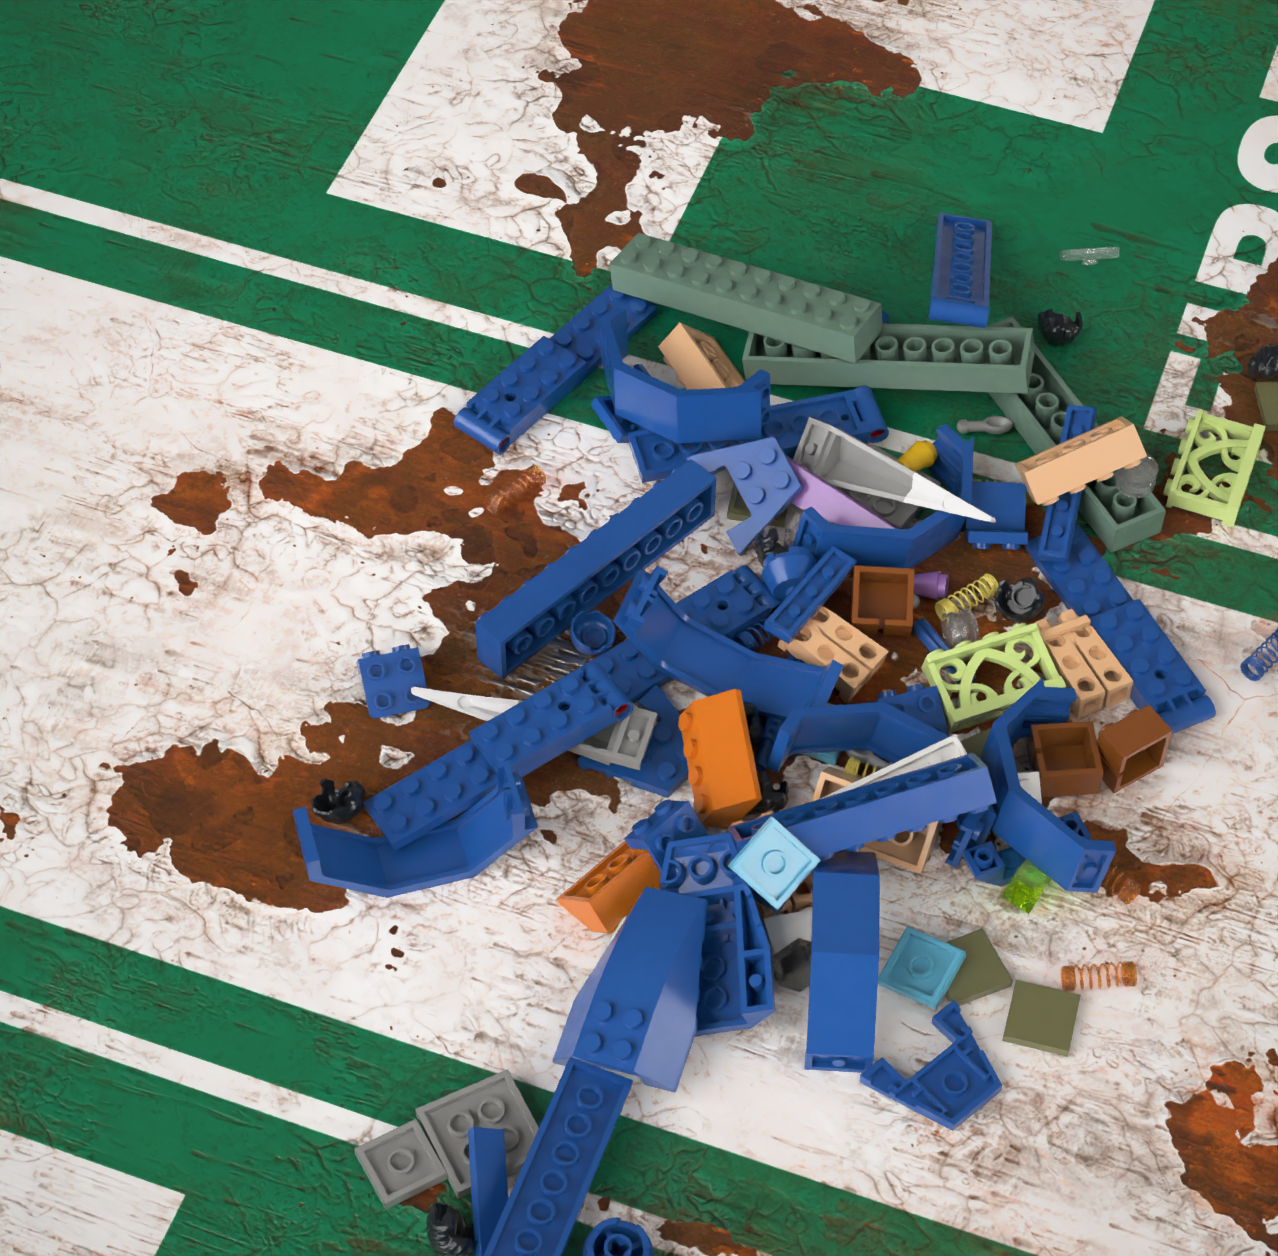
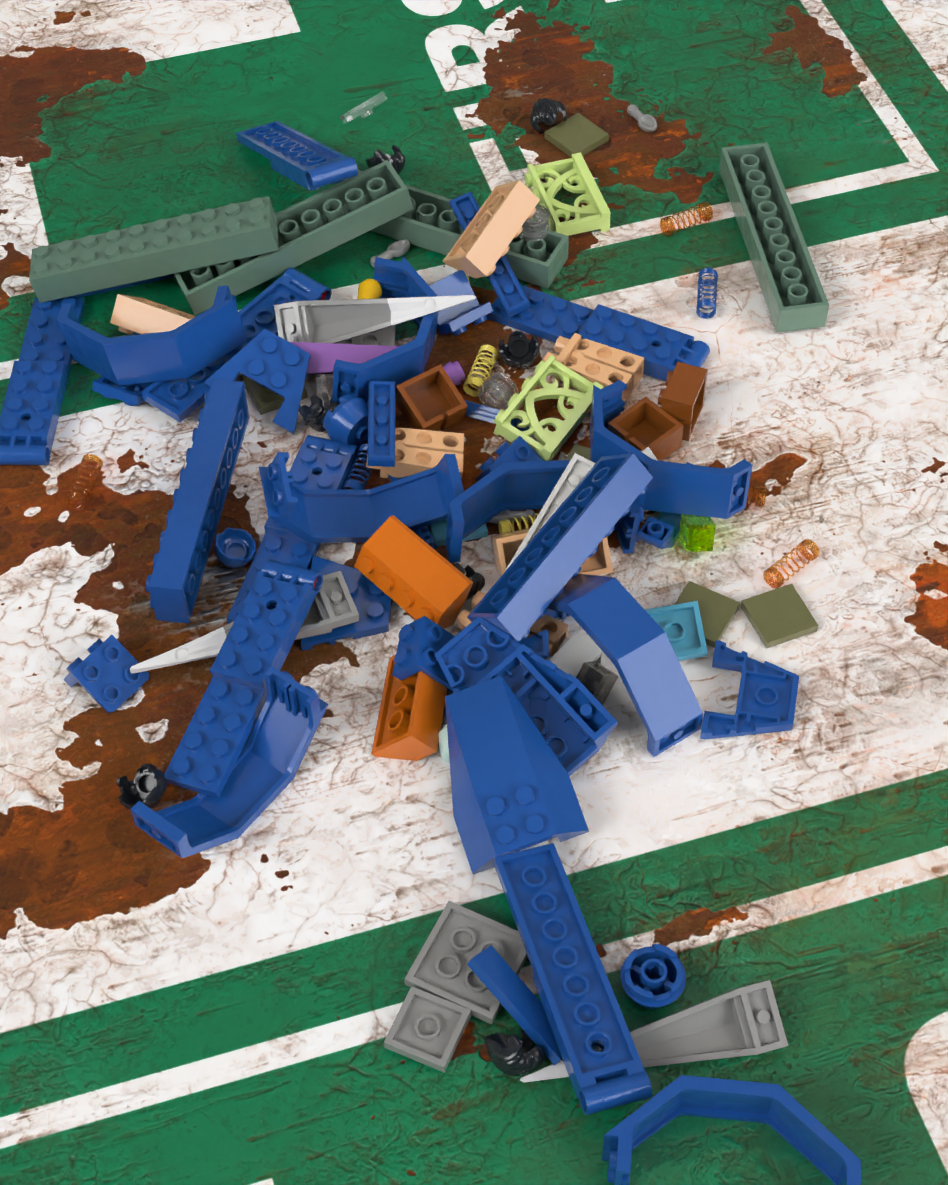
camera: 35 degrees left, 0 degrees up
medium azure tile [728,816,821,910] -> none

